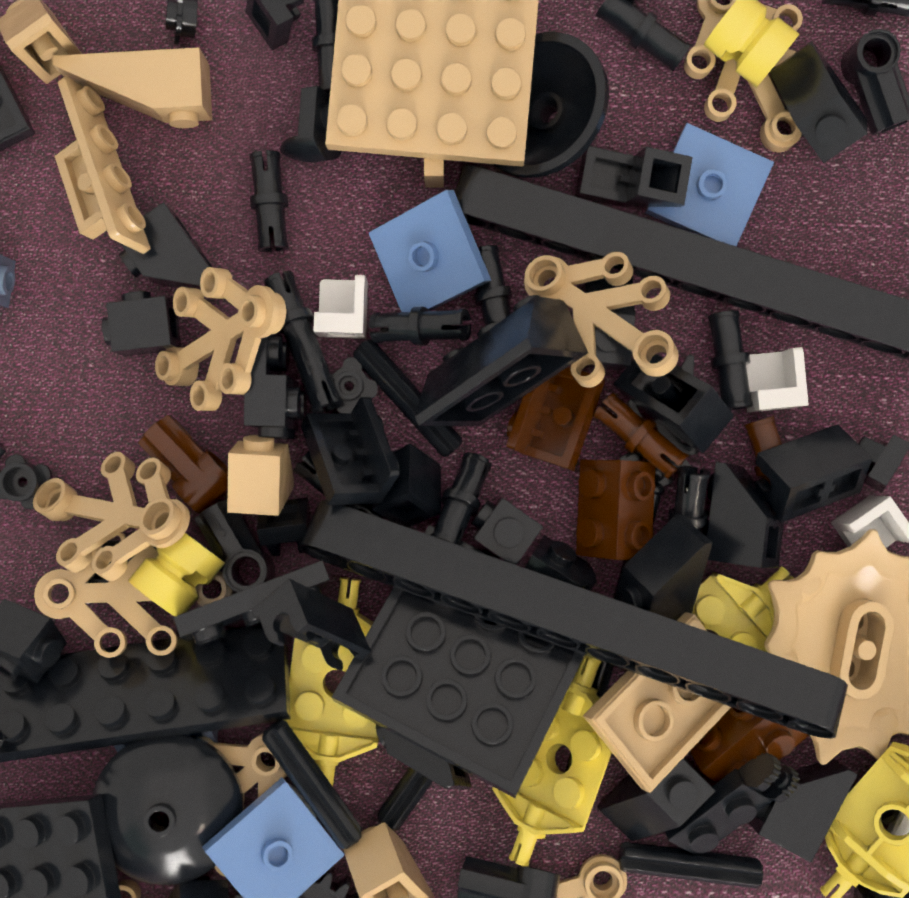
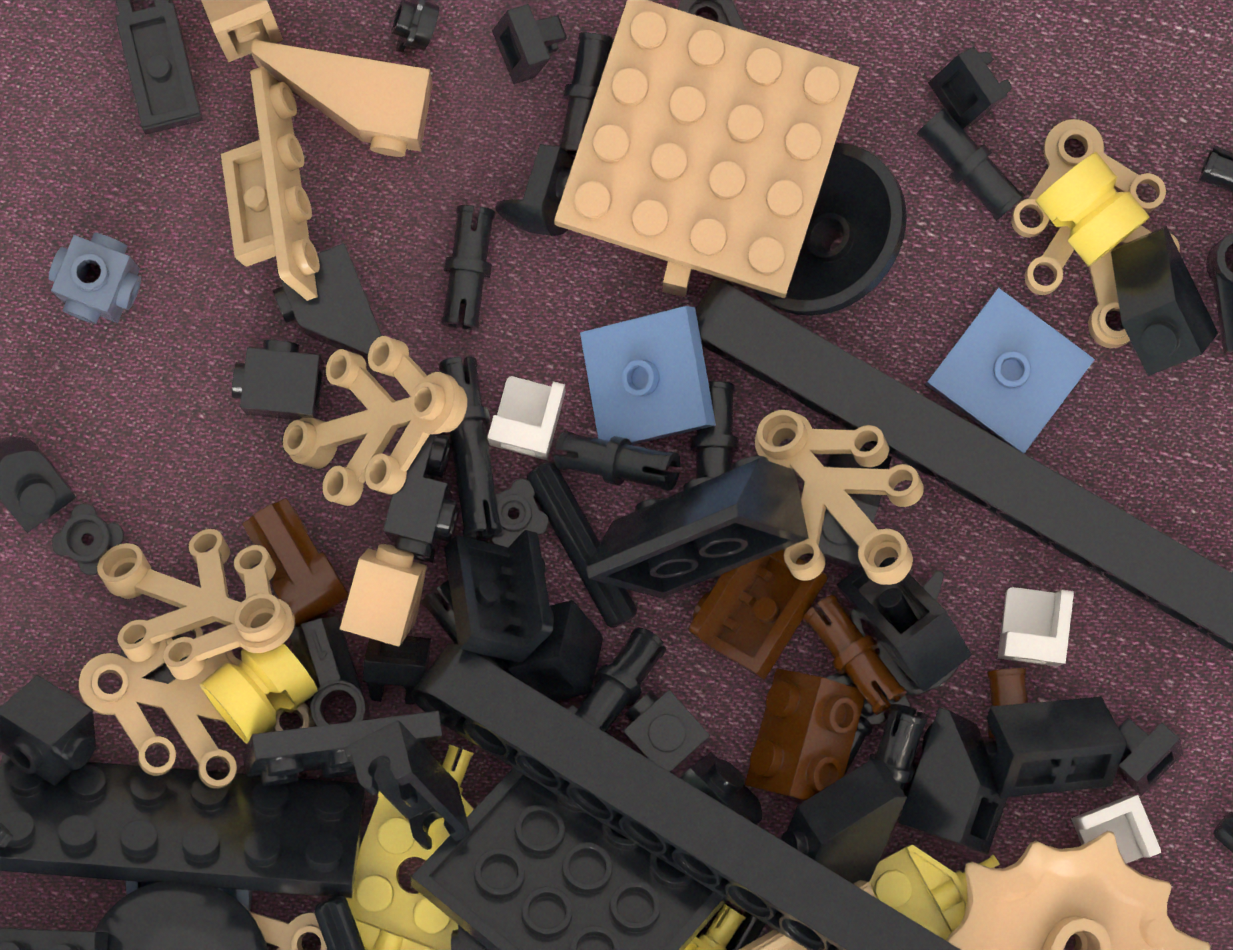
camera: 15 degrees right, 5 degrees down
black slope [575,146,693,207] -> none
black pin [708,310,753,411] -> none

